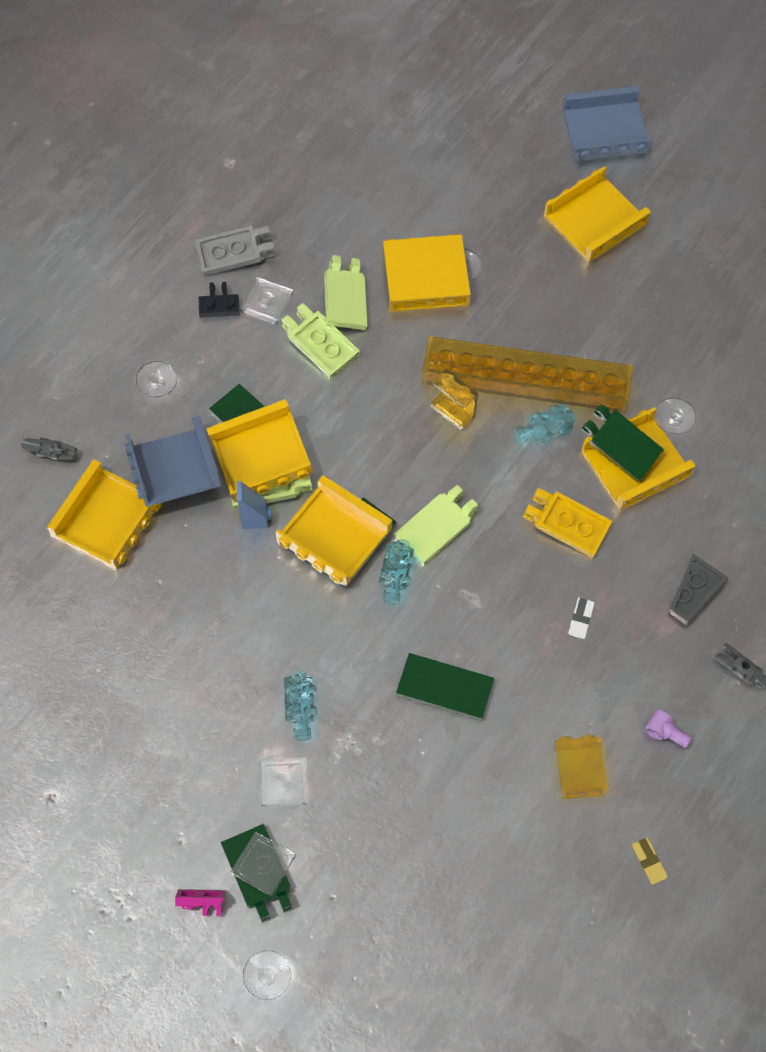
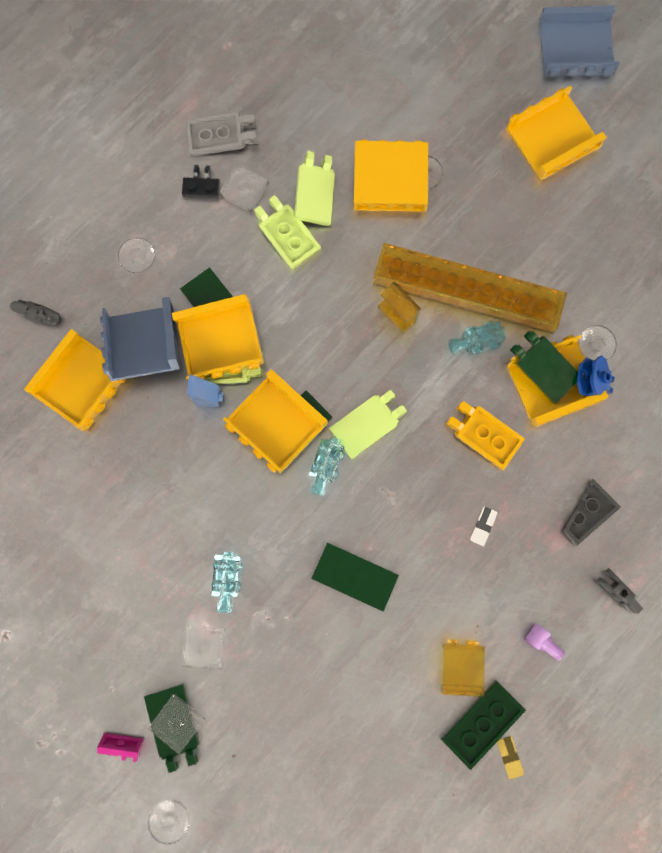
camera: 10 degrees right, 15 degrees up
none -> dark green tile [440,680,526,770]
none -> blue hinge [577,356,615,396]

